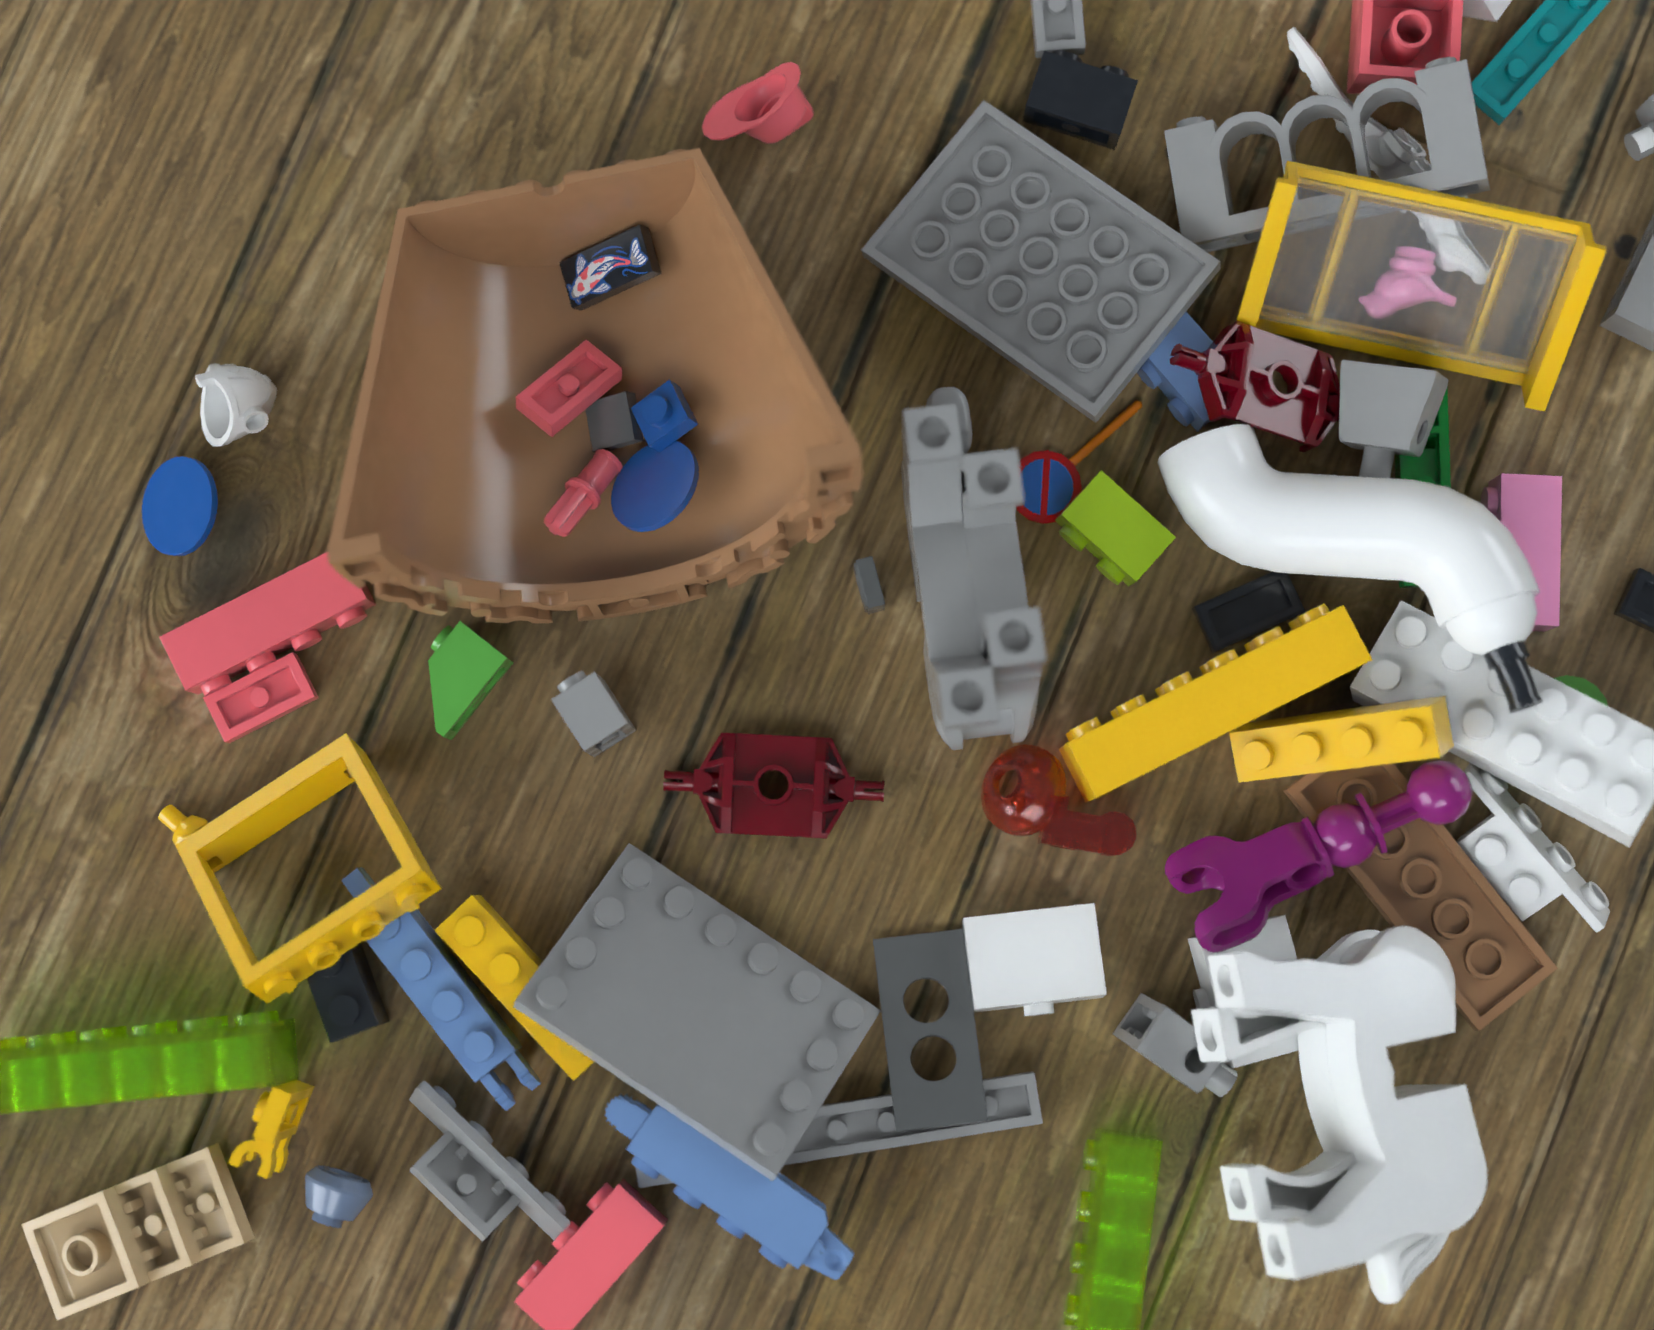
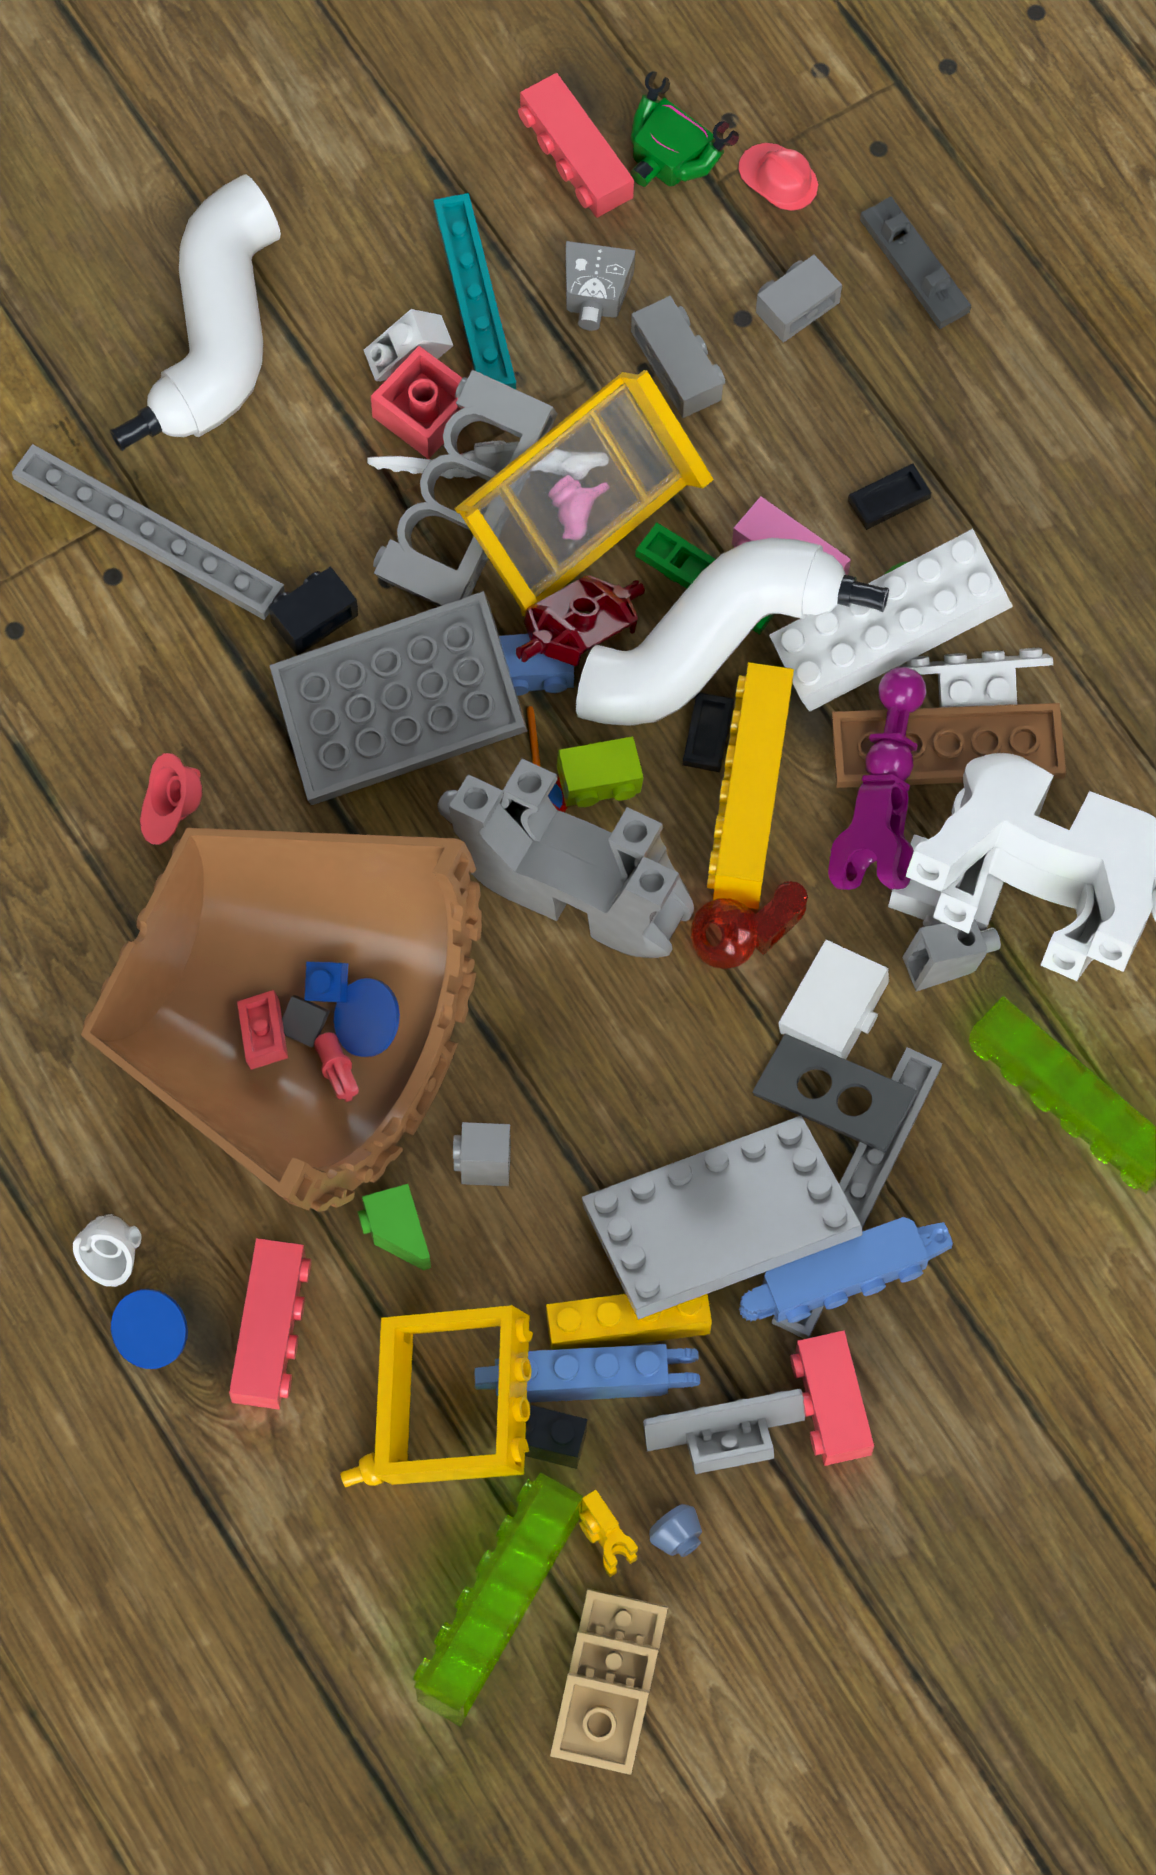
camera: 60 degrees left, 15 degrees down
coral plate [203,652,319,743] -> none
tile [559,225,662,311] -> none
dark red plate [663,732,885,839] -> none
dark grey tile [853,556,885,614] -> none
yellow brick [1229,696,1454,783] -> none
light grey torso [1339,360,1448,478] -> none

